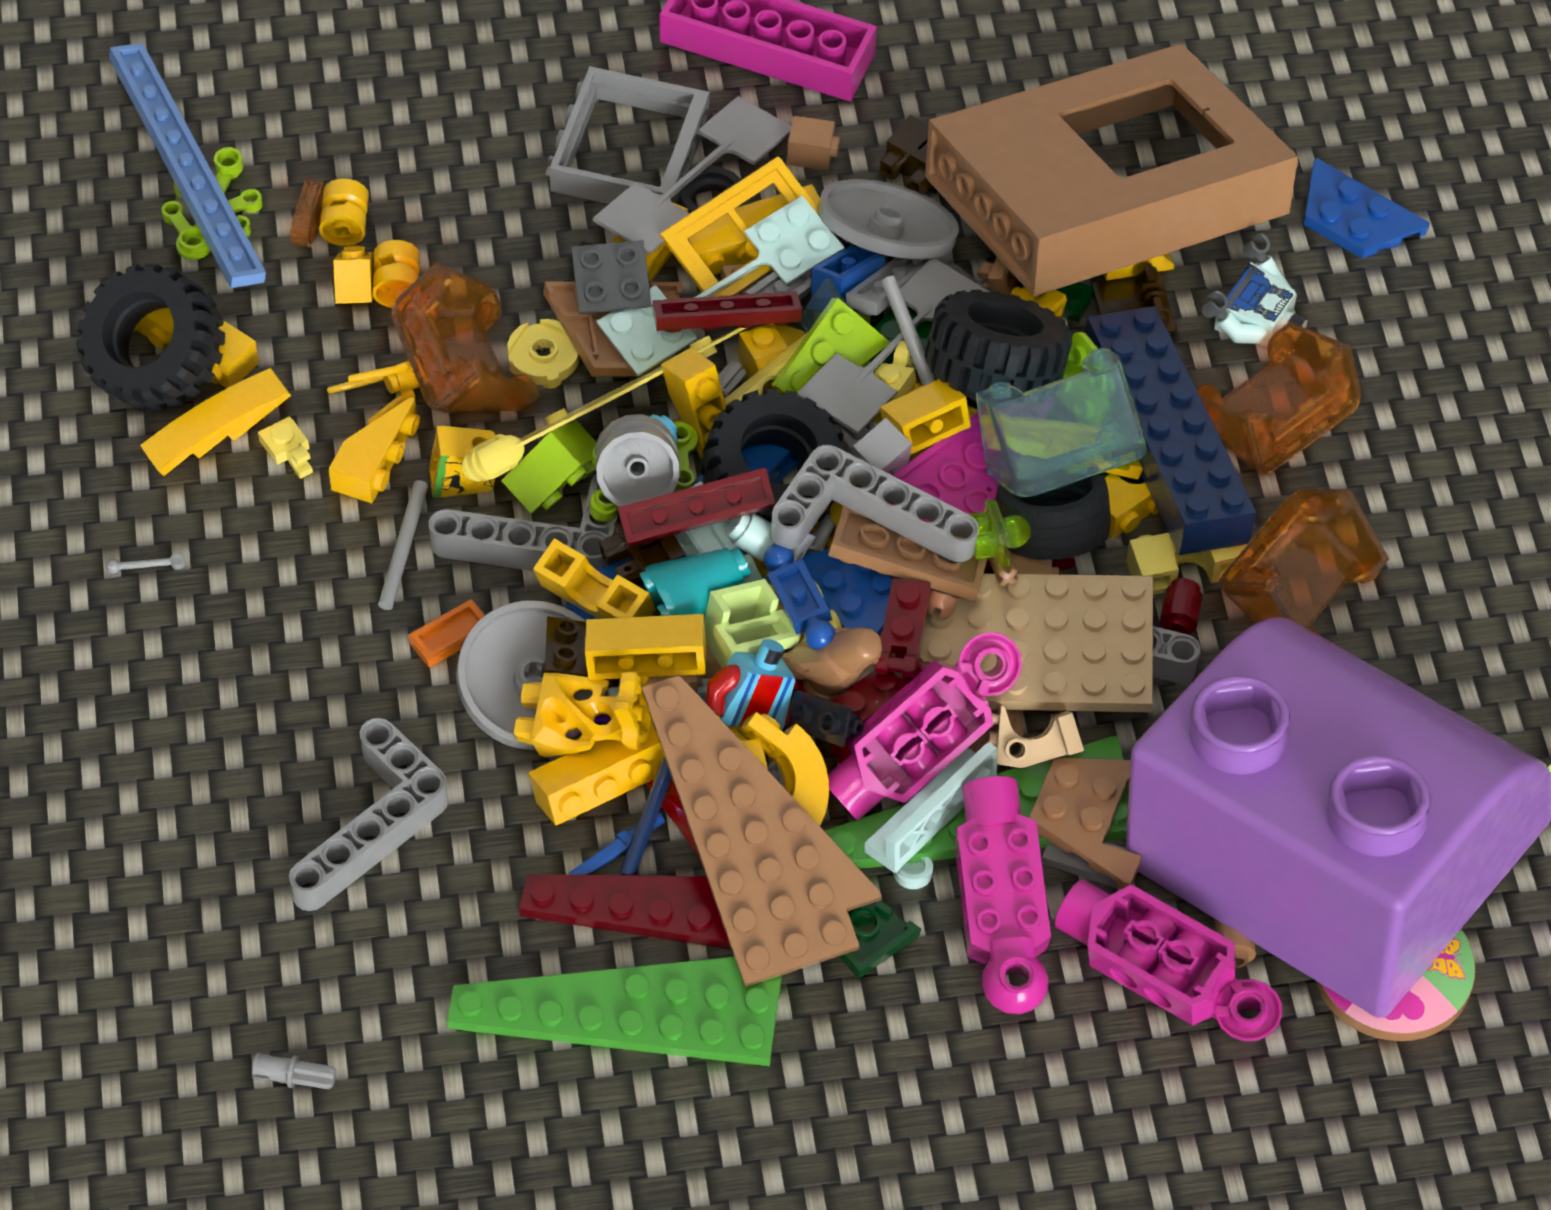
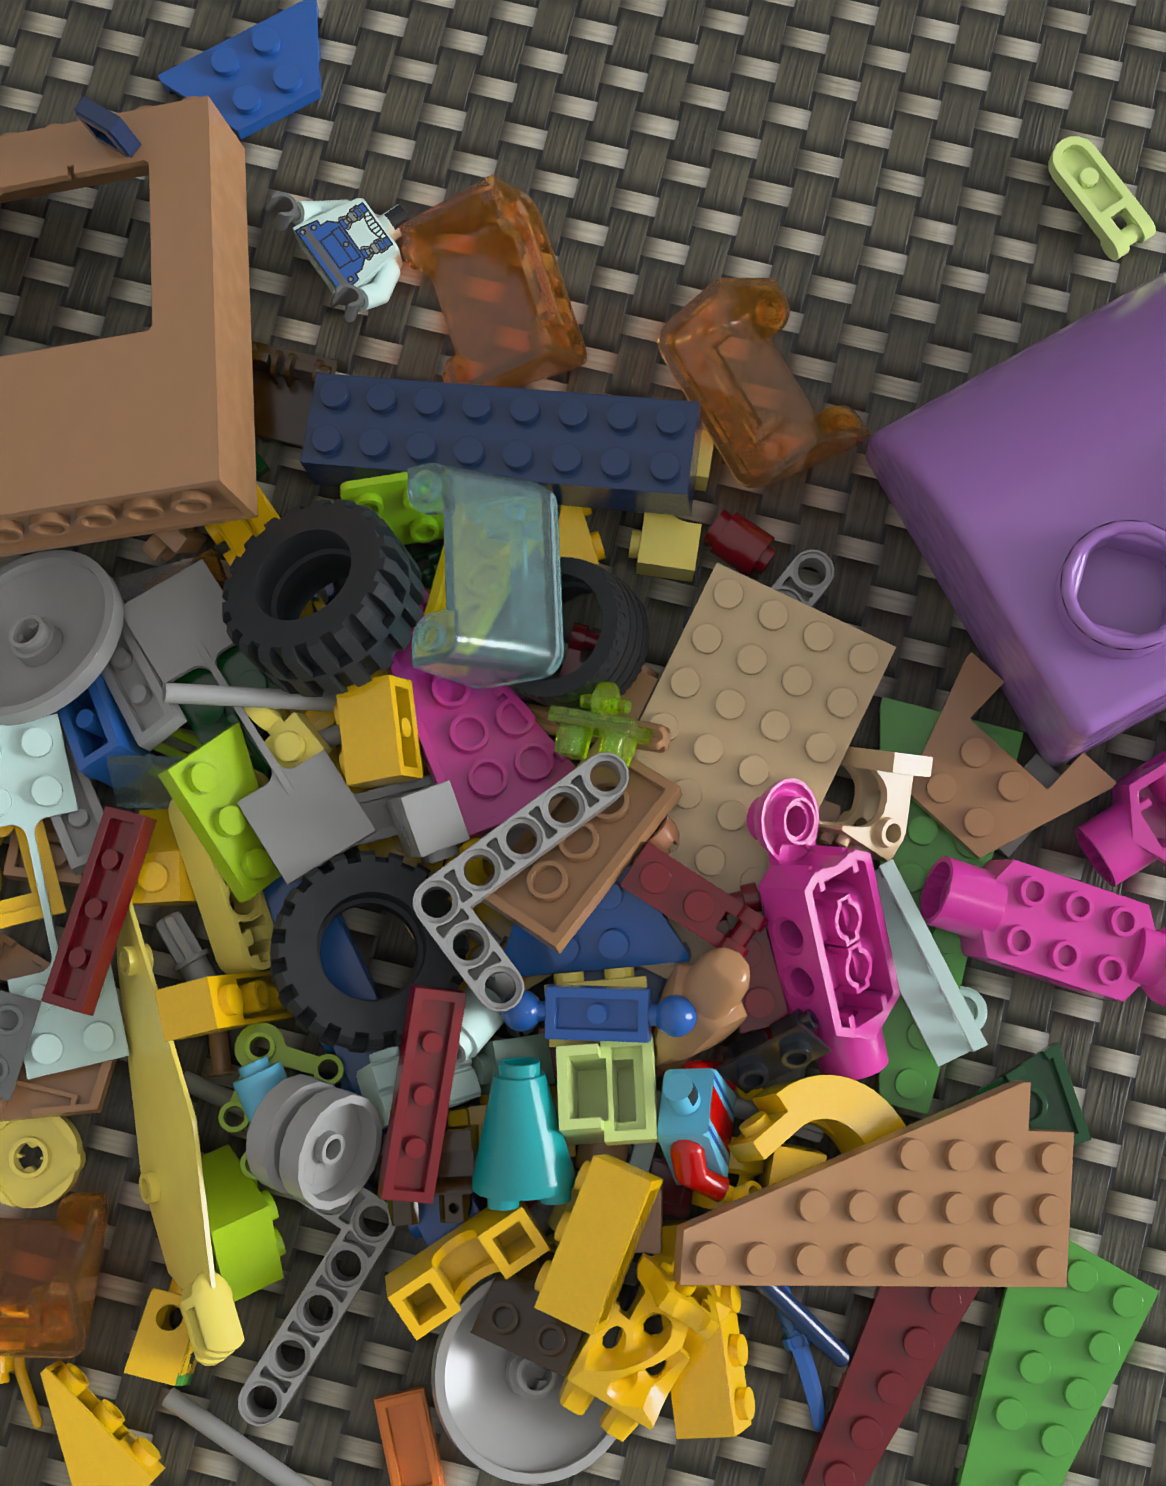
camera: 65 degrees left, 25 degrees up
none -> dark blue tile [74,96,142,158]

